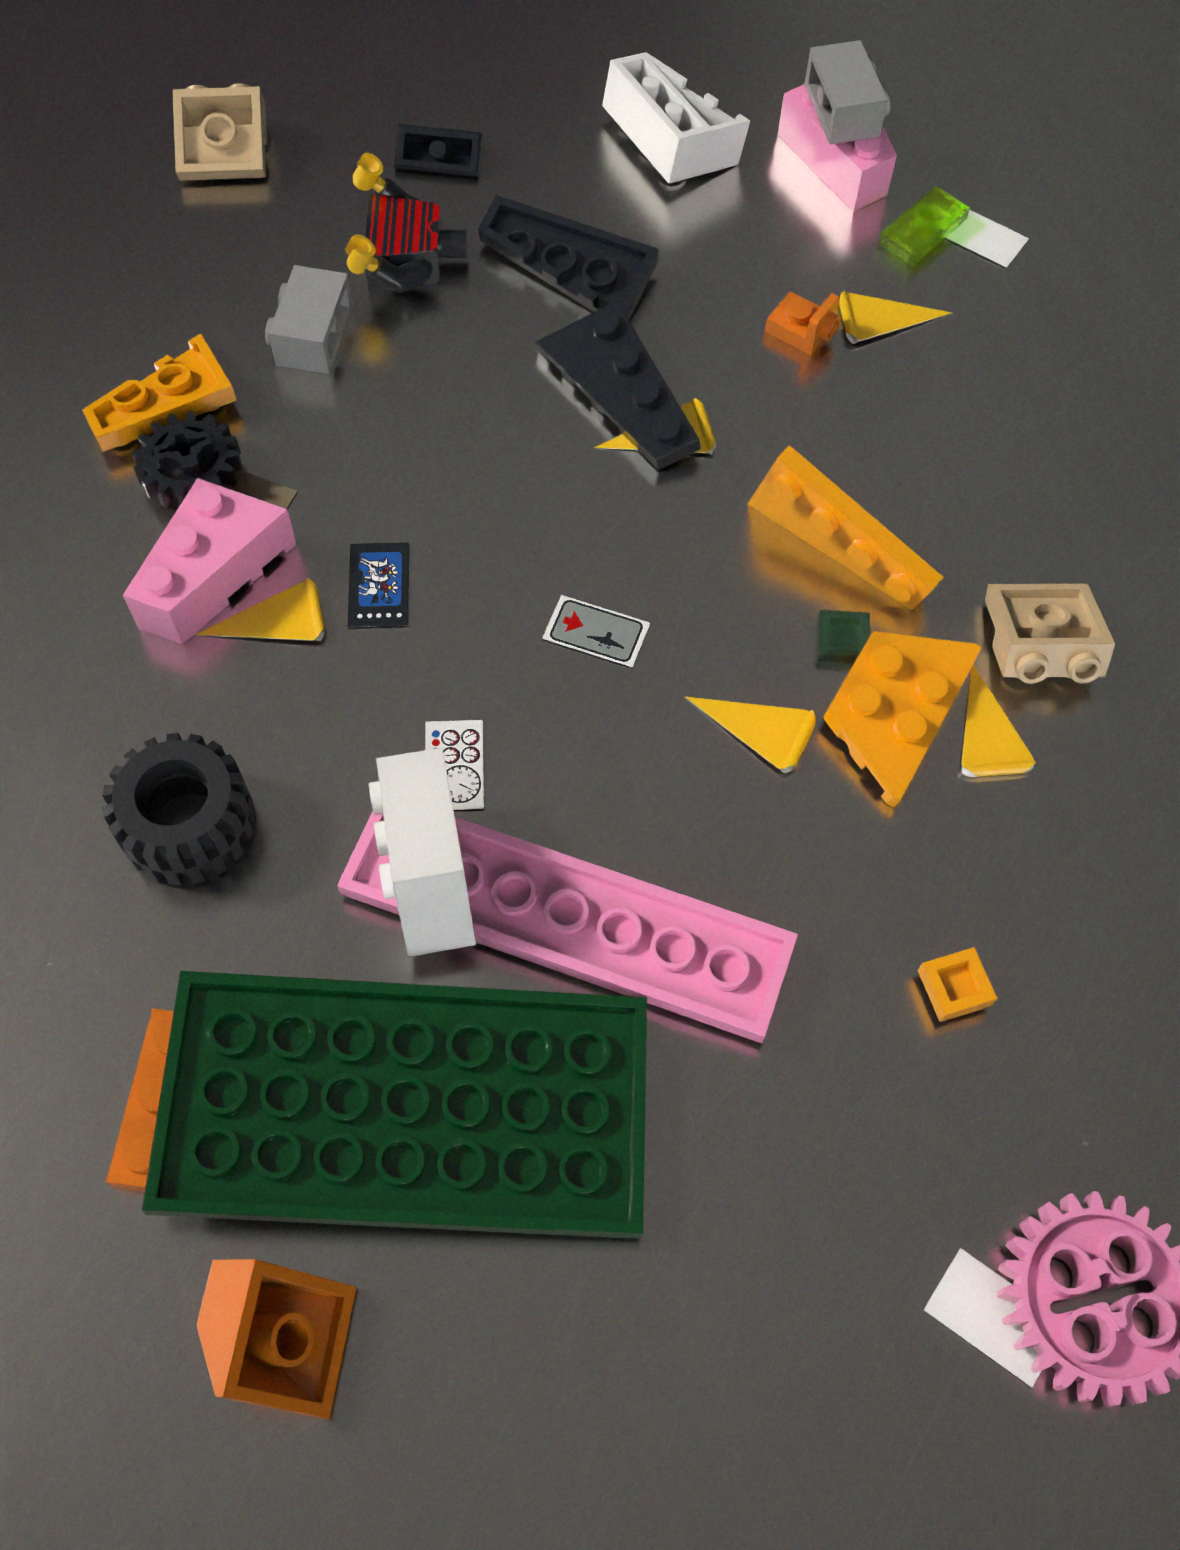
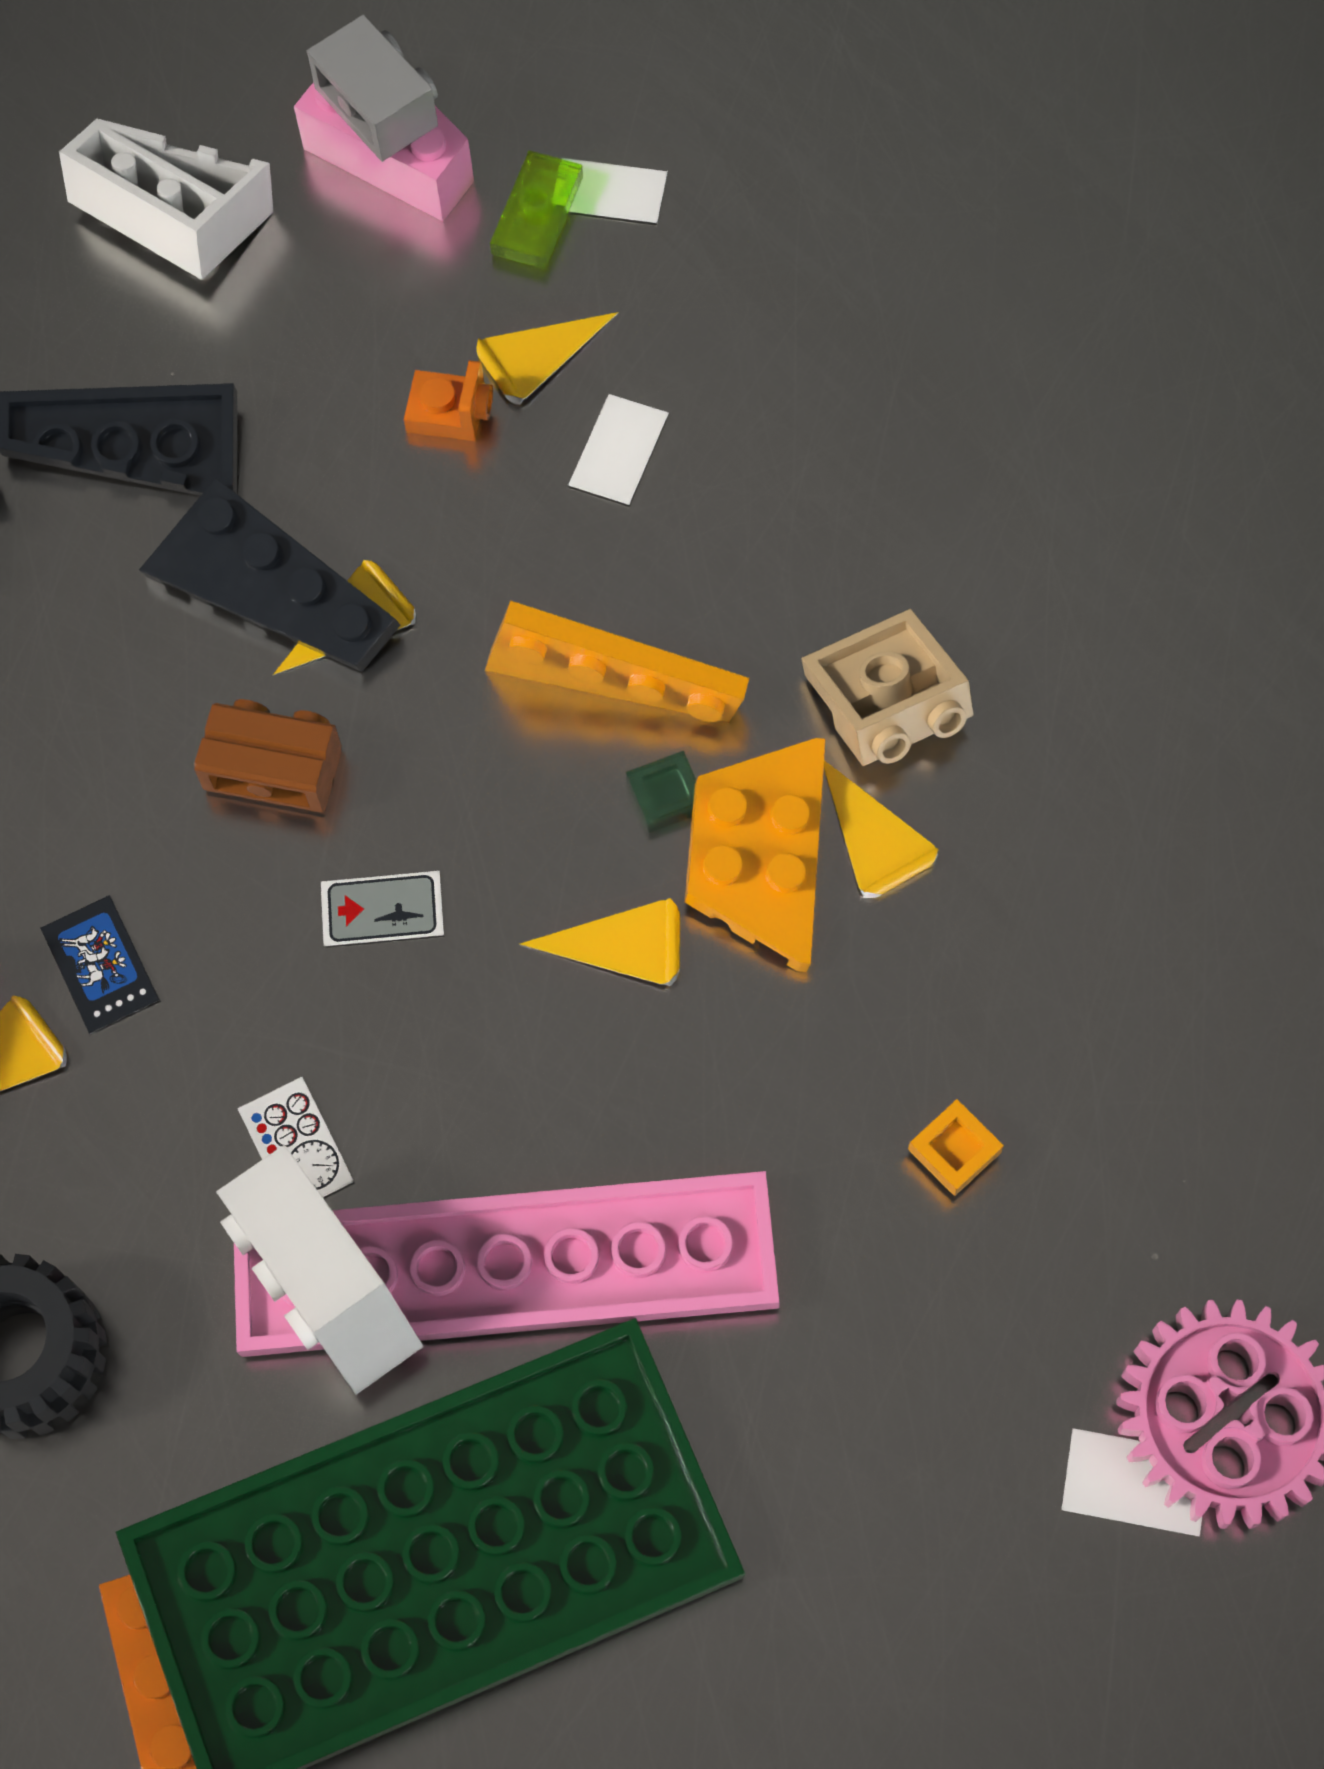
camera: 20 degrees left, 5 degrees up
none -> dark orange brick [194,699,342,813]
none -> white sticker [568,394,669,505]

